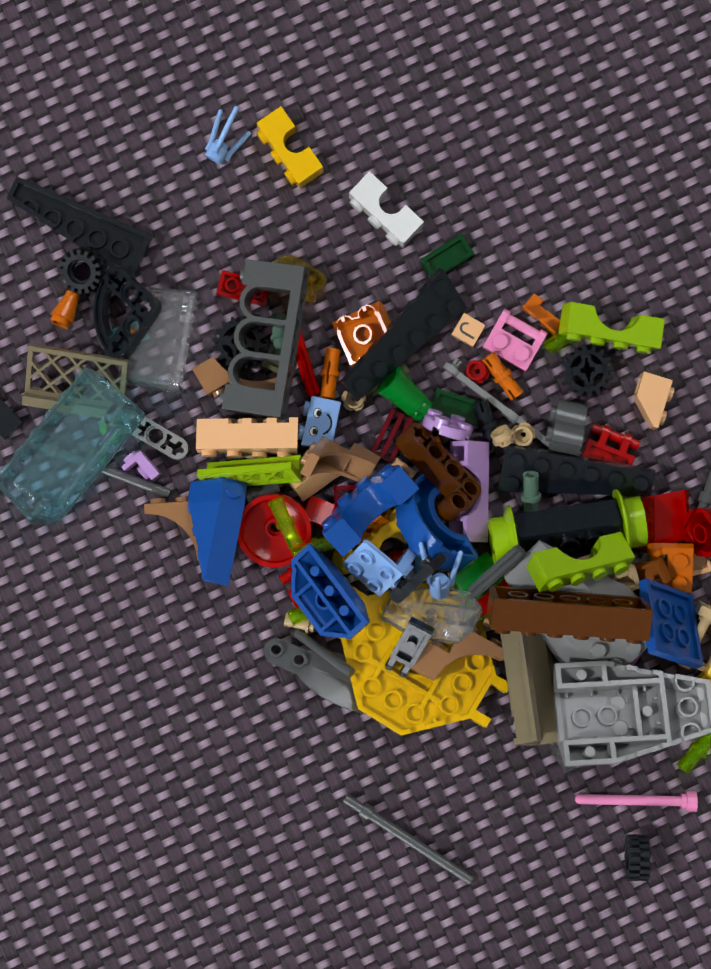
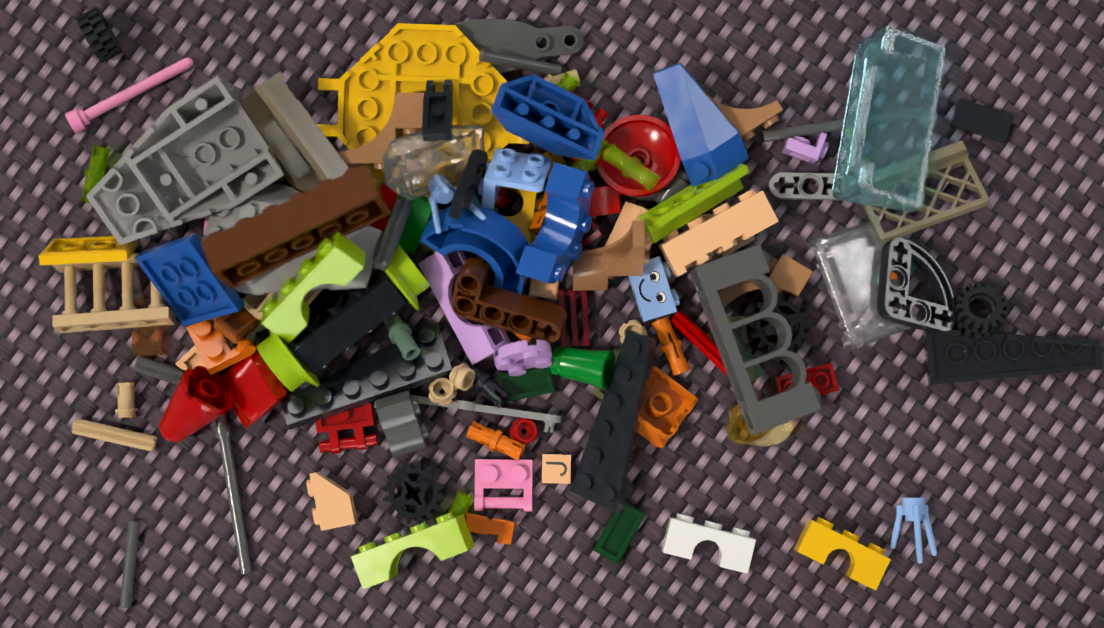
camera: 150 degrees right, 0 degrees up
orange cone [50,290,80,329] -> none

